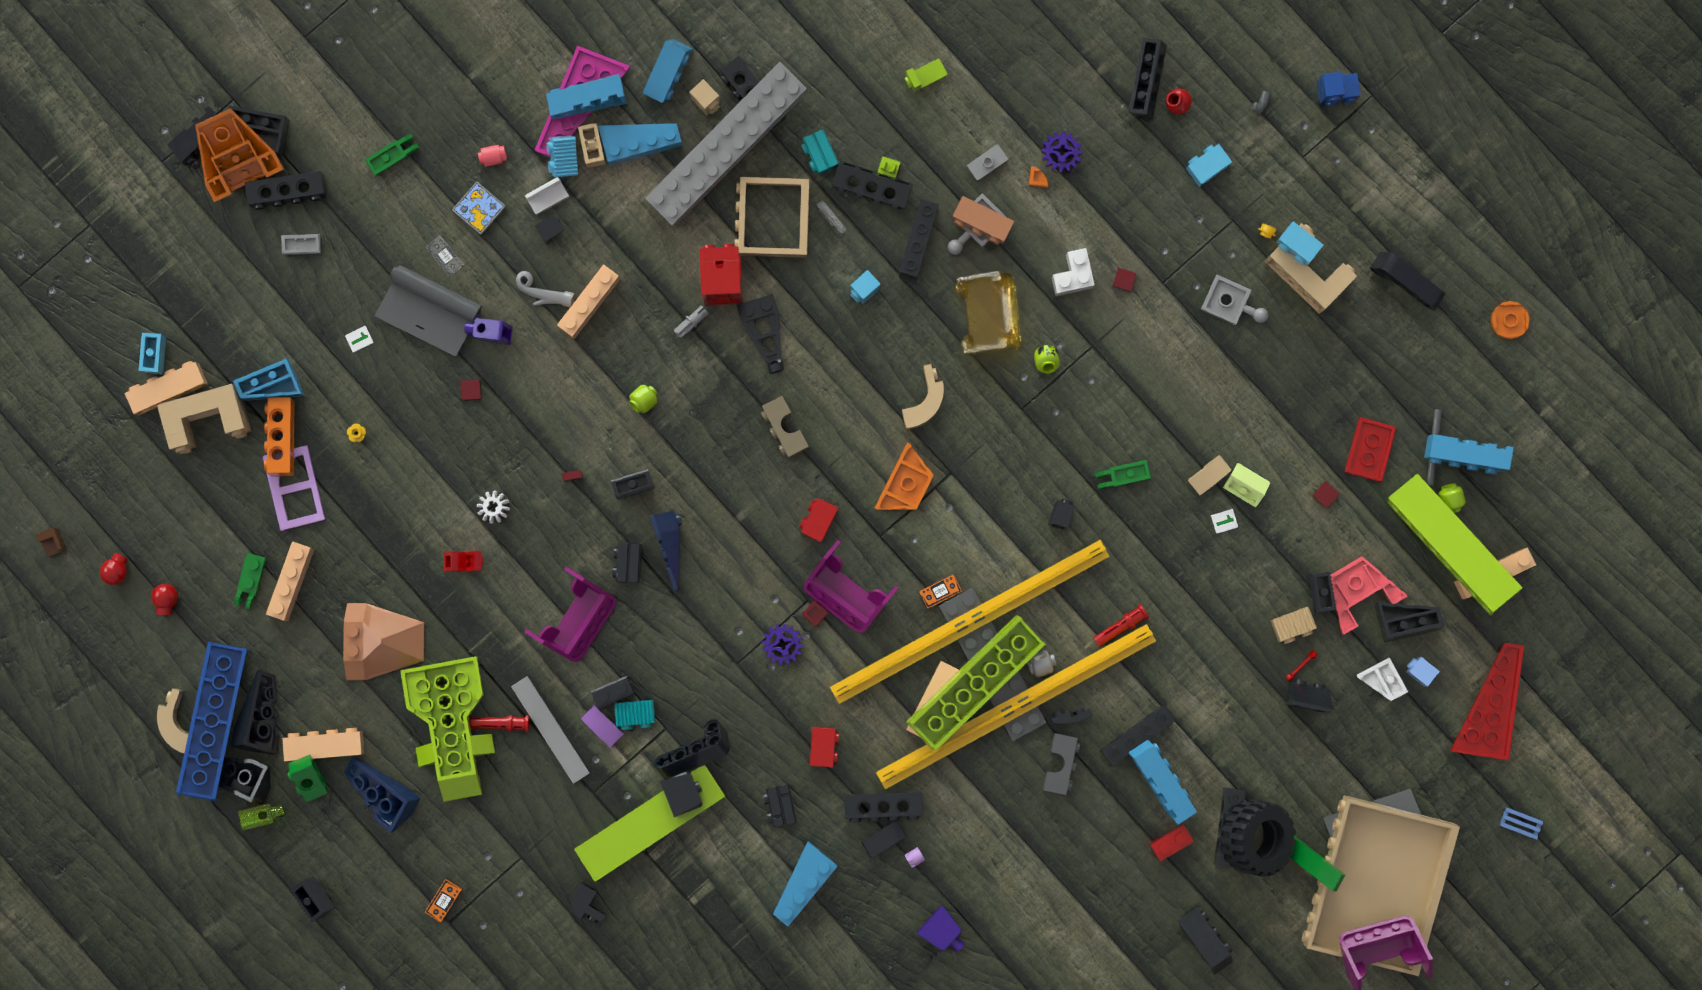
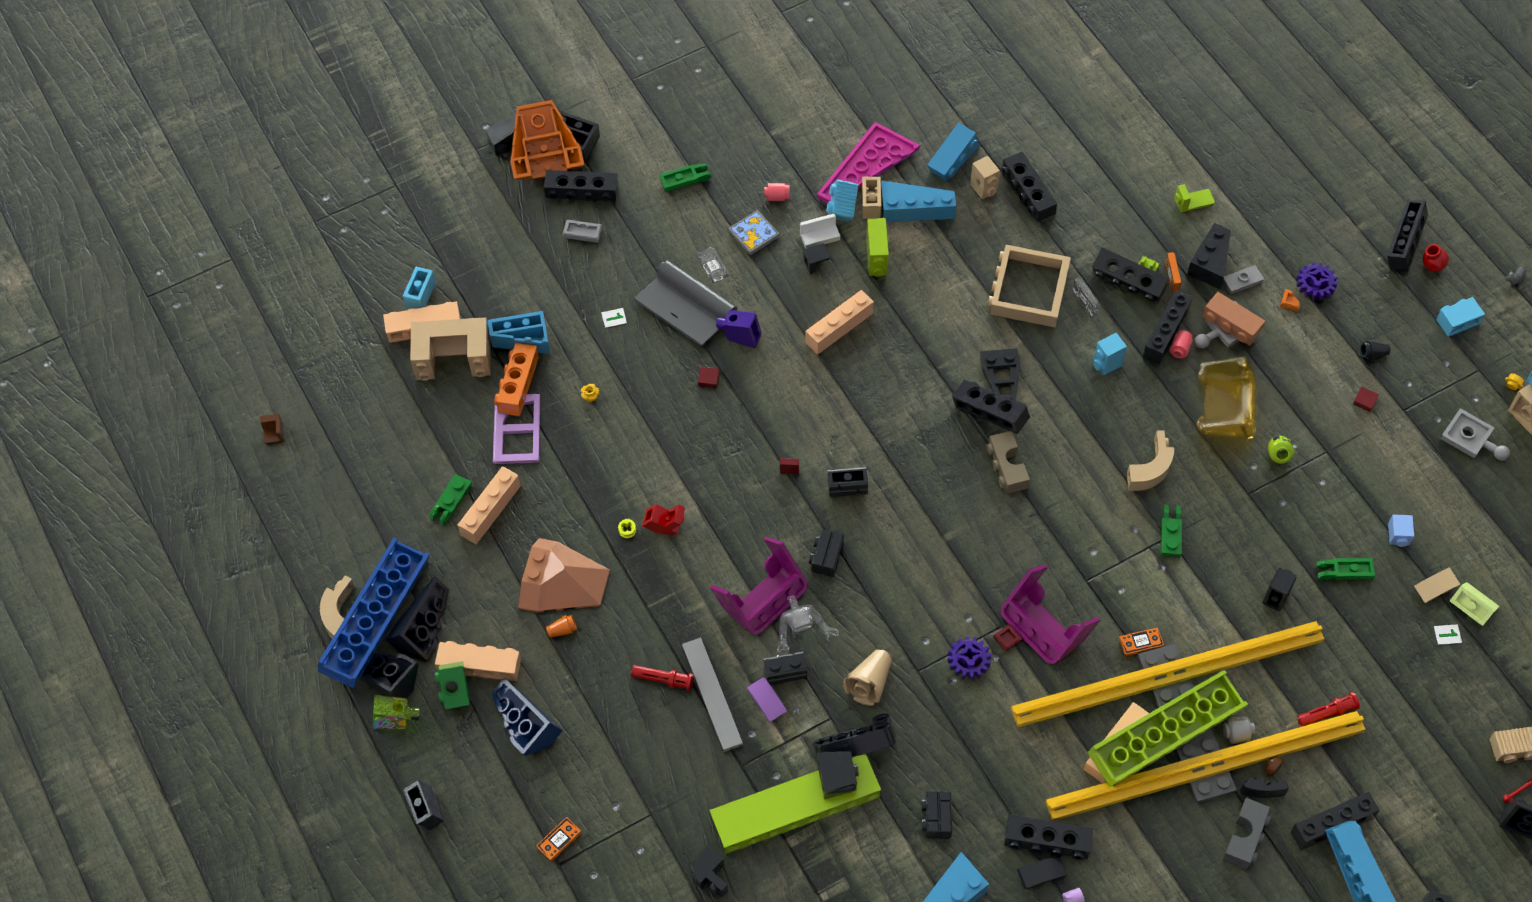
camera: 15 degrees right, 25 degrees down
red piece [100,553,128,585] -> none
red piece [151,584,178,615] -> none
lime piece [400,656,495,802] -> none
white gear [477,491,510,524] -> none
light grey plant [516,271,575,307] -> none
dark azure wedge [546,74,627,120] -> none
teal brick [614,700,656,730] -> none
lime head [629,385,657,413] -> none
light grey brick [645,62,809,226] -> none
dark blue wedge [650,511,682,592] -> none
light grey axle [674,305,709,338] -> none
red piece [699,244,743,305] -> none
red brick [799,498,838,543] -> none
teal brick [801,129,839,176] -> none
red brick [810,727,839,767] -> none
orange wing [874,442,934,510] -> none
white brick [1052,248,1094,296] -> none
none -> orange cone [546,615,577,638]
none -> neon yellow bush [618,519,636,538]
none -> clear piece [777,595,839,656]
none -> tan cone [843,650,892,706]
none -> lime brick [866,218,889,277]
none -> black brick [952,379,1030,434]
none -> green hinge [1161,504,1182,557]
none -> orange tile [1165,252,1182,294]
none -> coral brick [1170,330,1193,359]
none -> black wedge [1187,223,1231,289]
none -> reddish brown tile [1265,756,1284,777]
none -> black cone [1360,341,1391,359]
none -> light blue brick [1388,515,1414,547]

